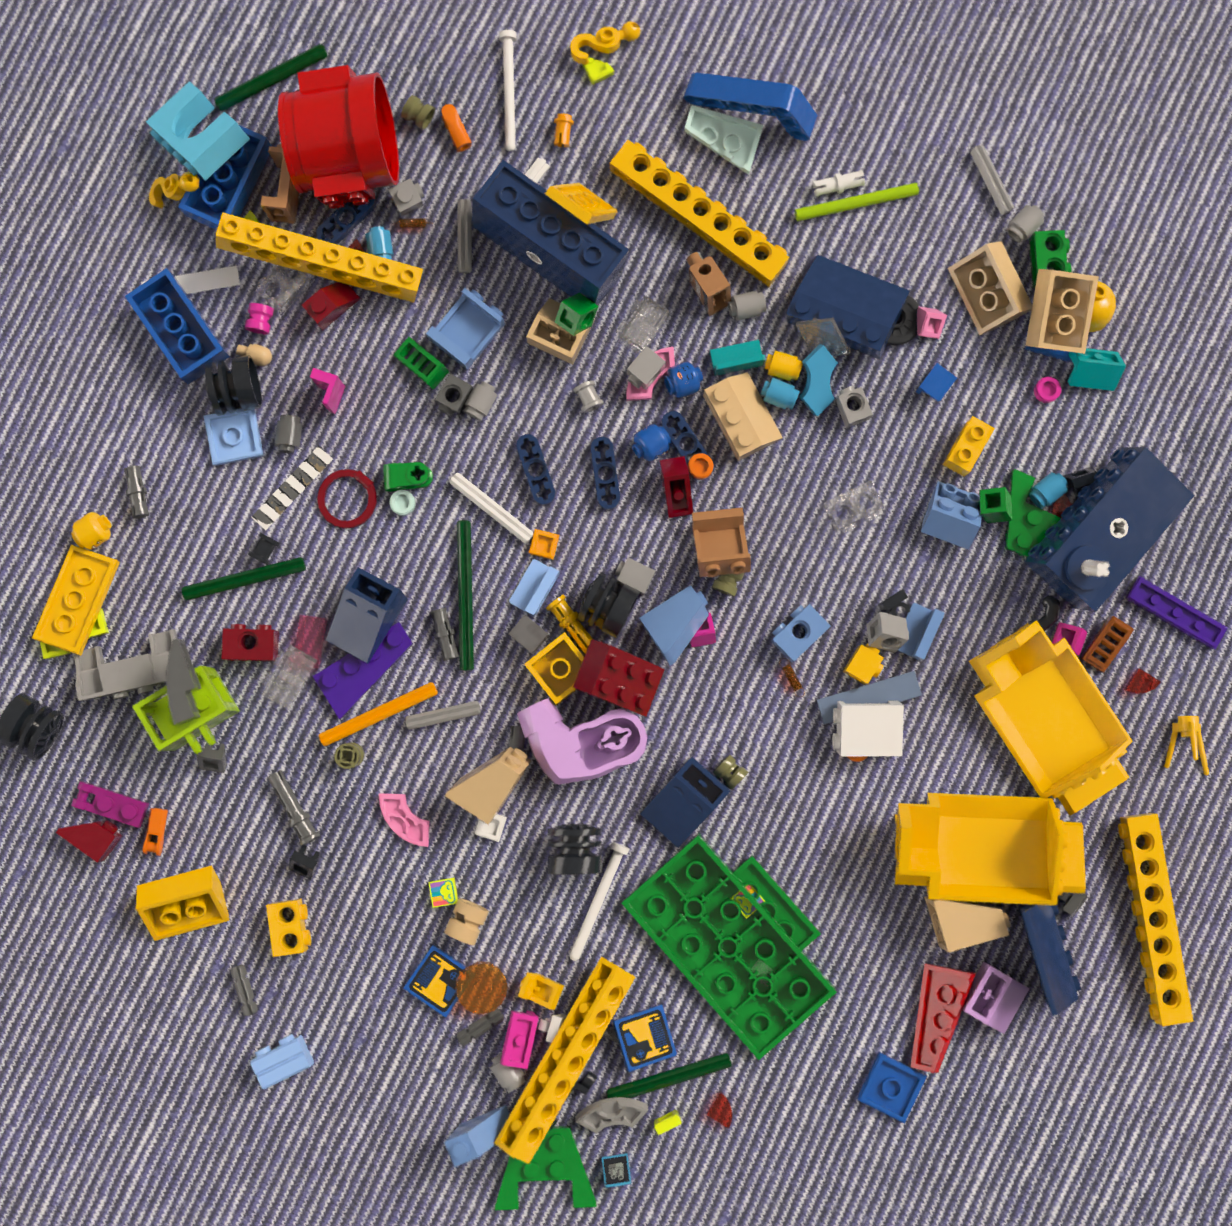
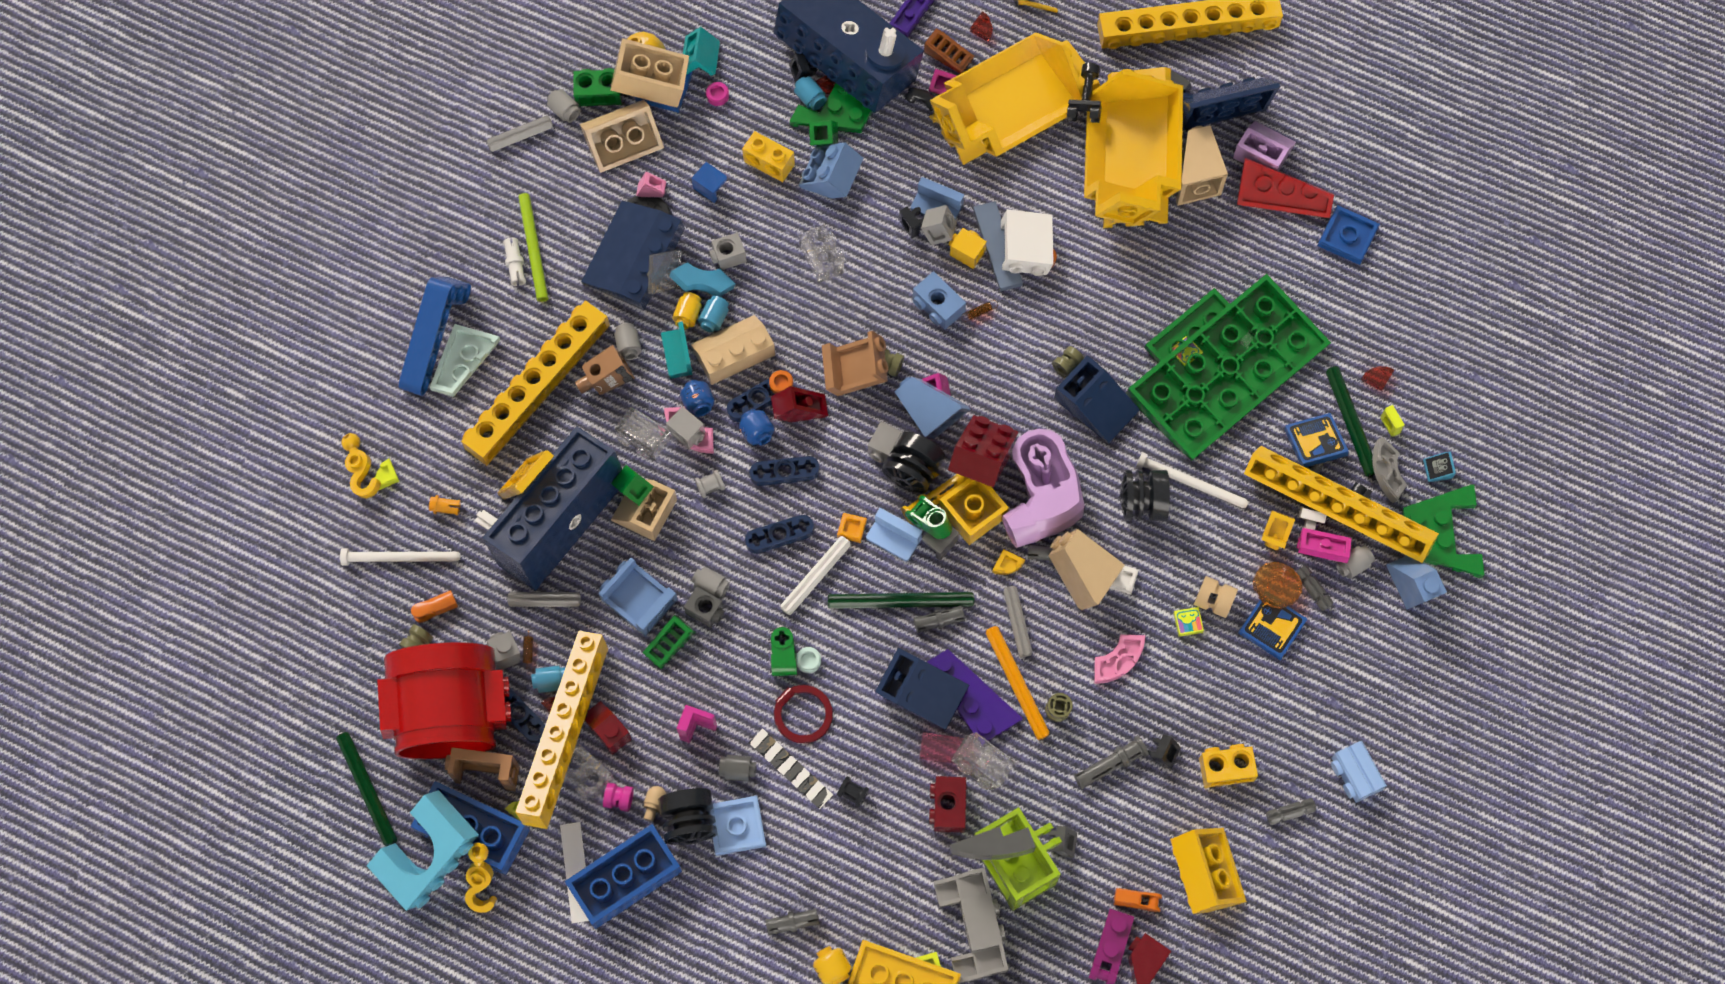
camera: 90 degrees left, 15 degrees down
dark green axle [181,557,306,600] -> none
none -> green piece [905,495,952,539]
none -> yellow tile [992,549,1025,575]
none -> black bar [1067,63,1102,123]

